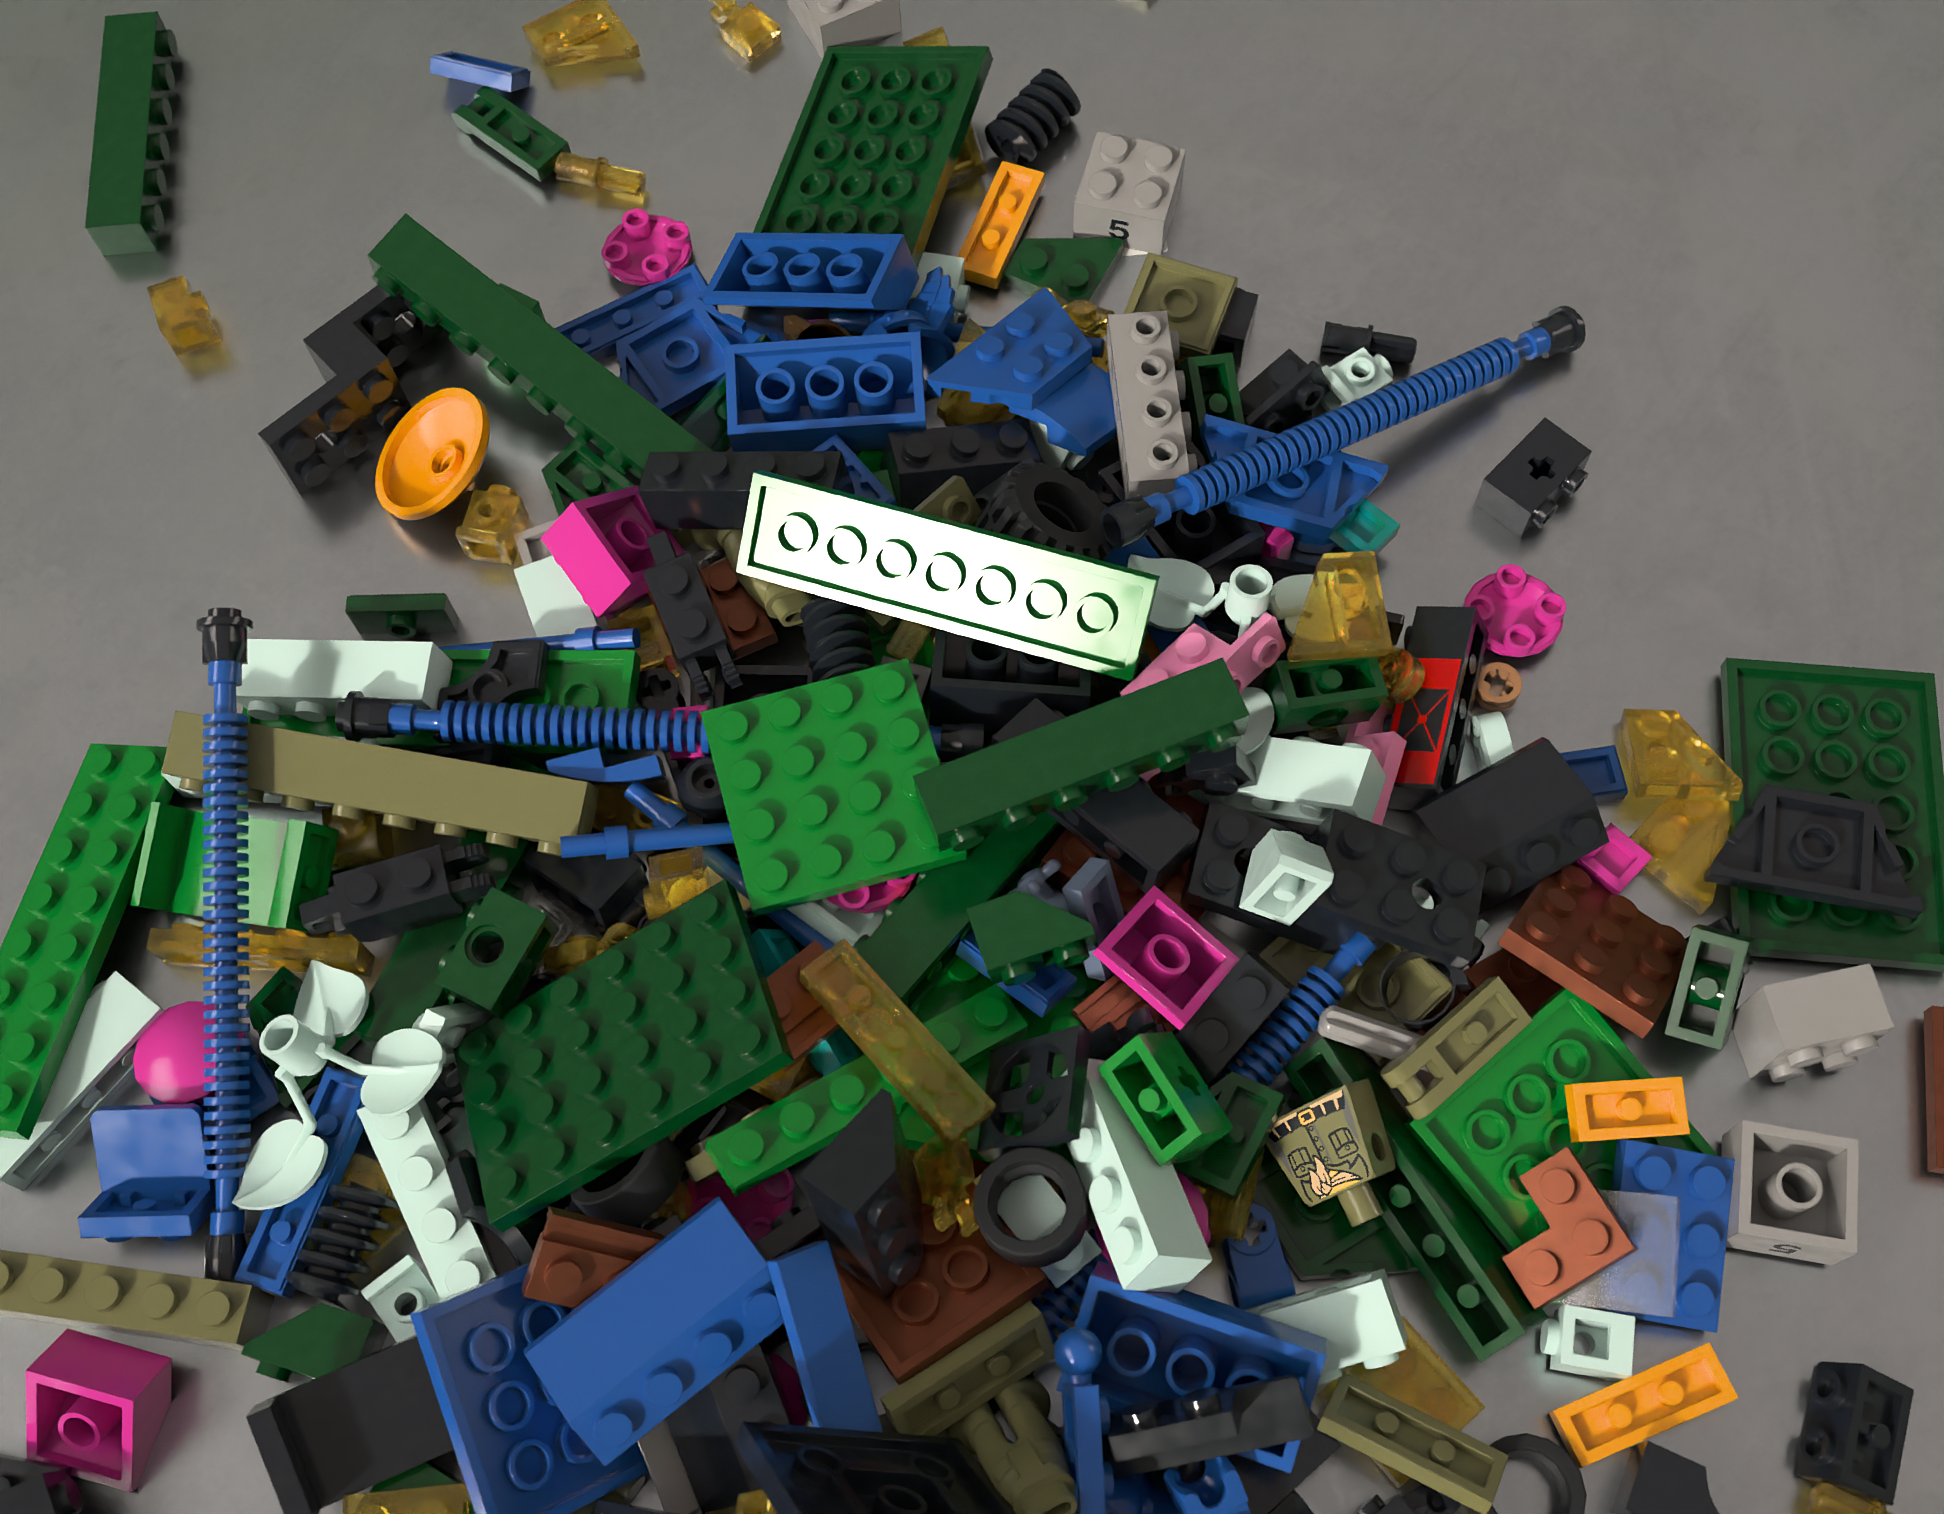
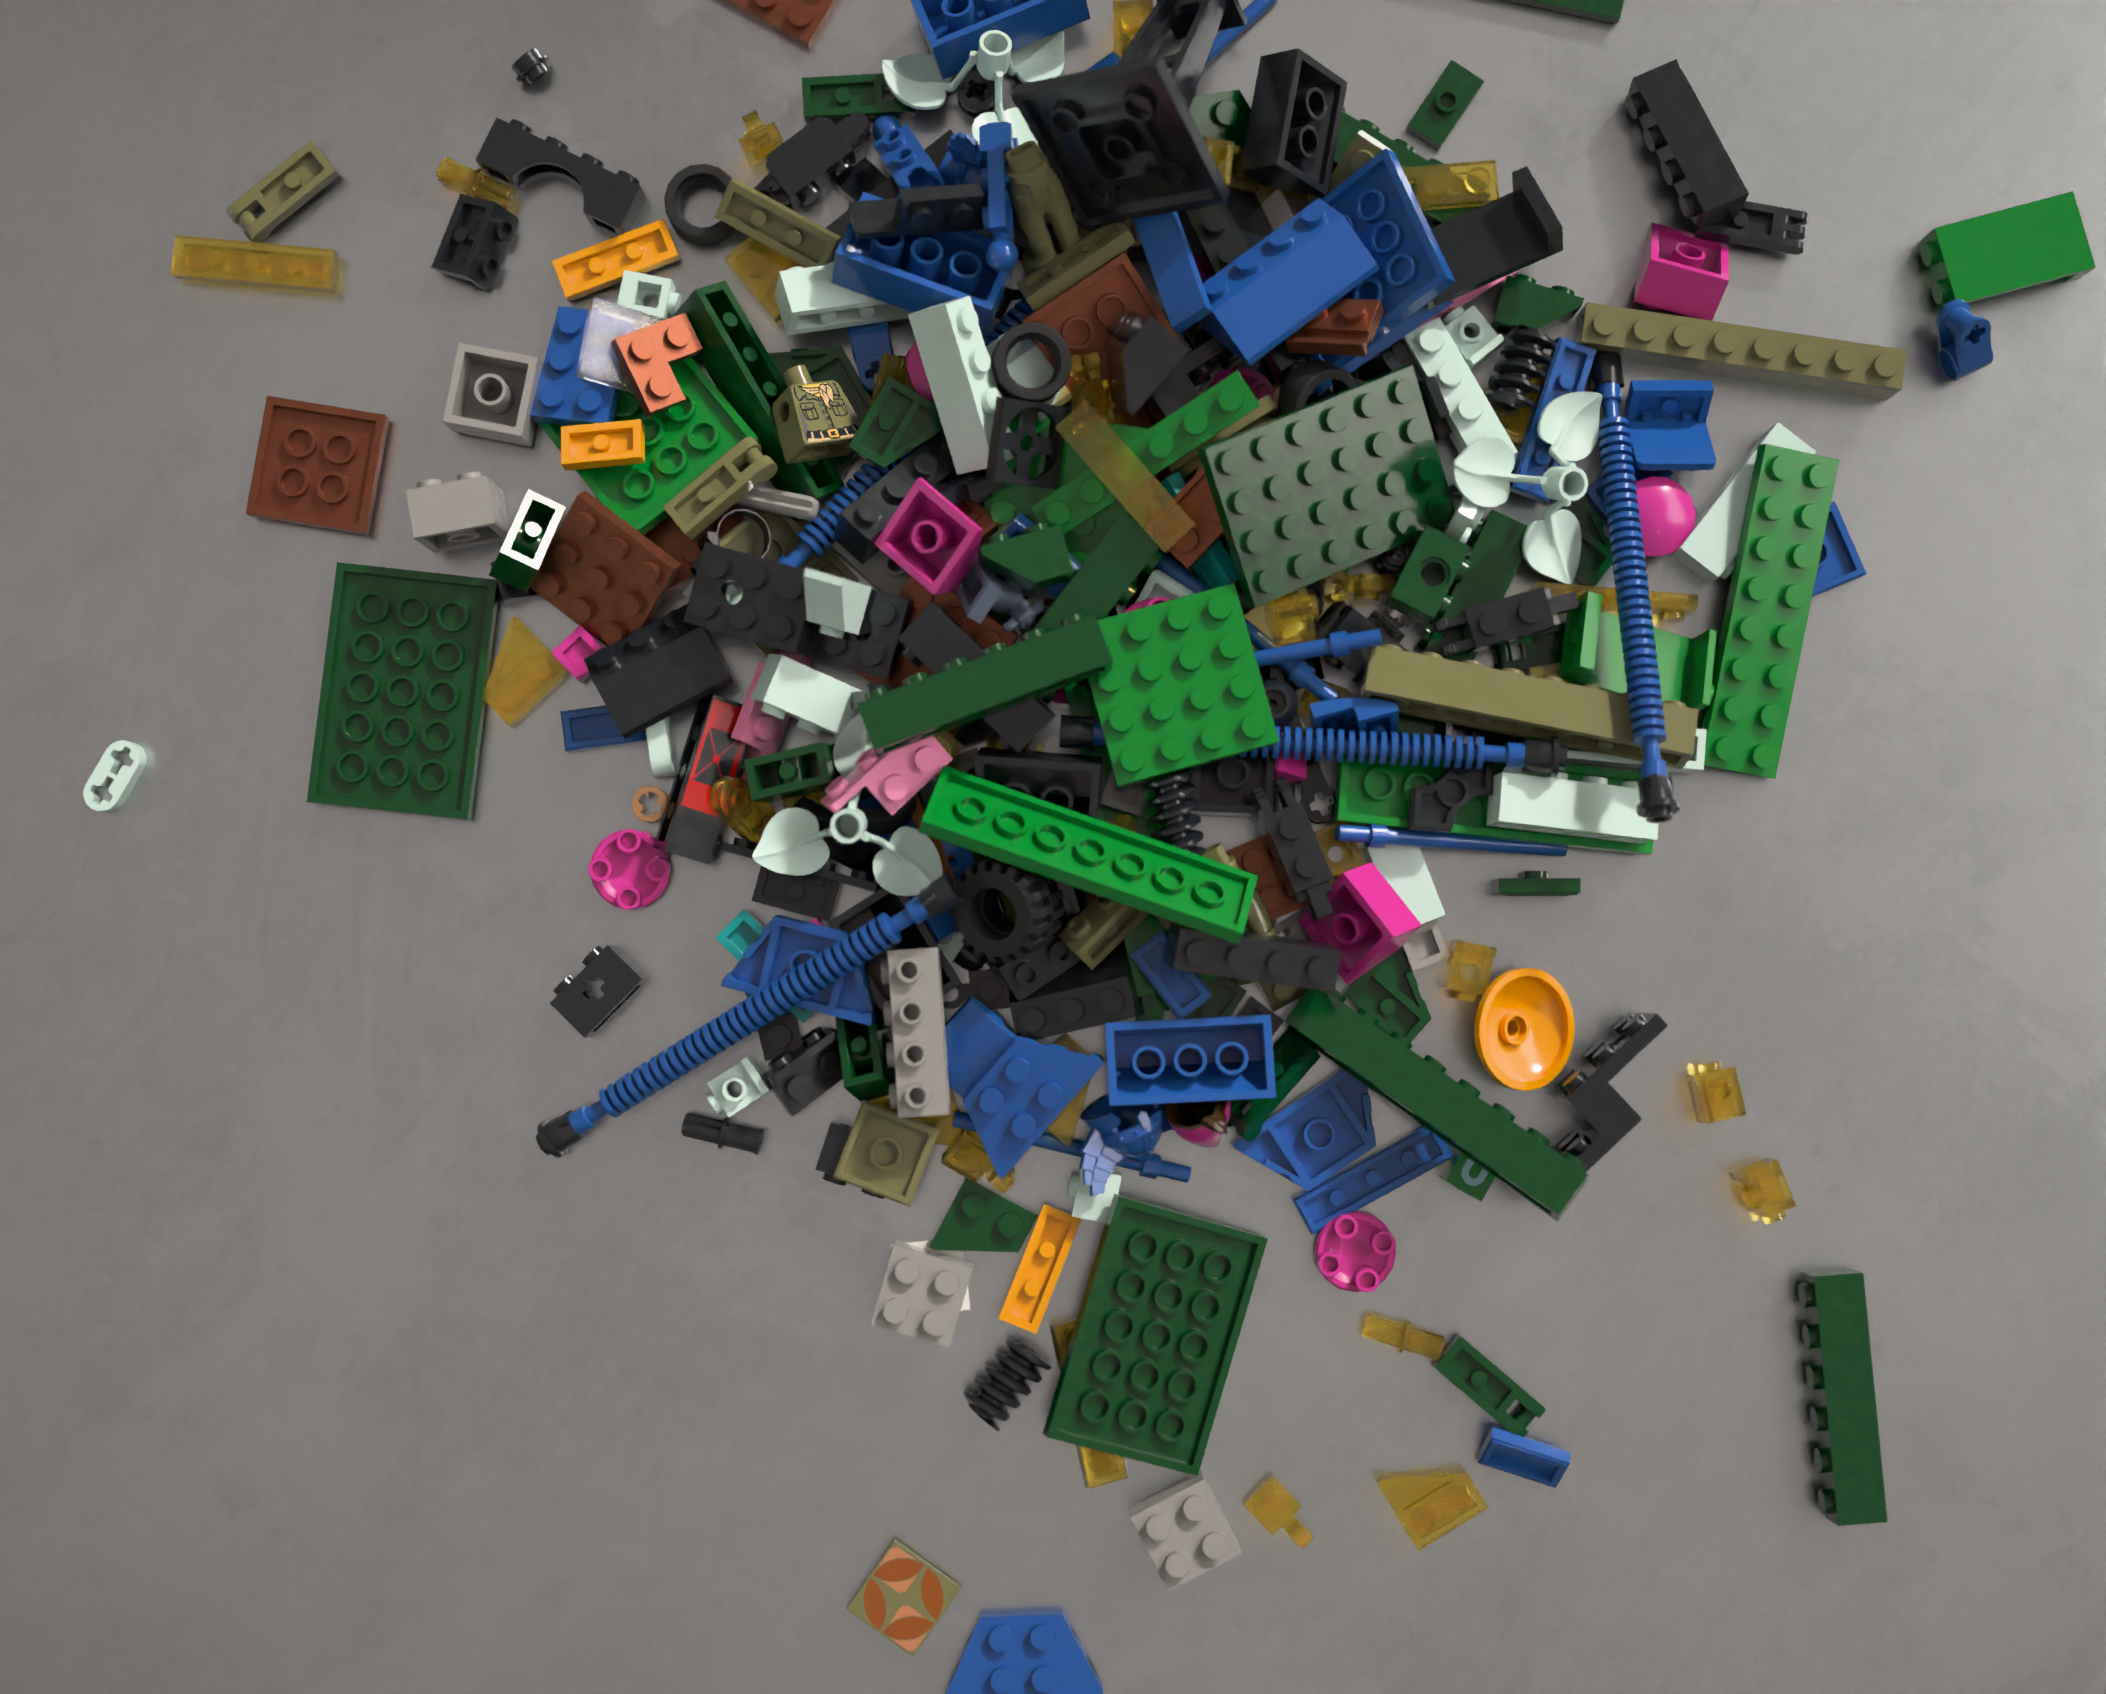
camera: 175 degrees right, 20 degrees up
blue slope [702,233,920,311] -> none
green brick [1098,1031,1234,1167] -> none
clear yellow wing [1287,551,1393,662] -> none
clear yellow wing [1620,709,1743,801] -> none
black wing [1703,785,1923,919] -> none
none -> clear yellow brick [1686,1060,1747,1124]

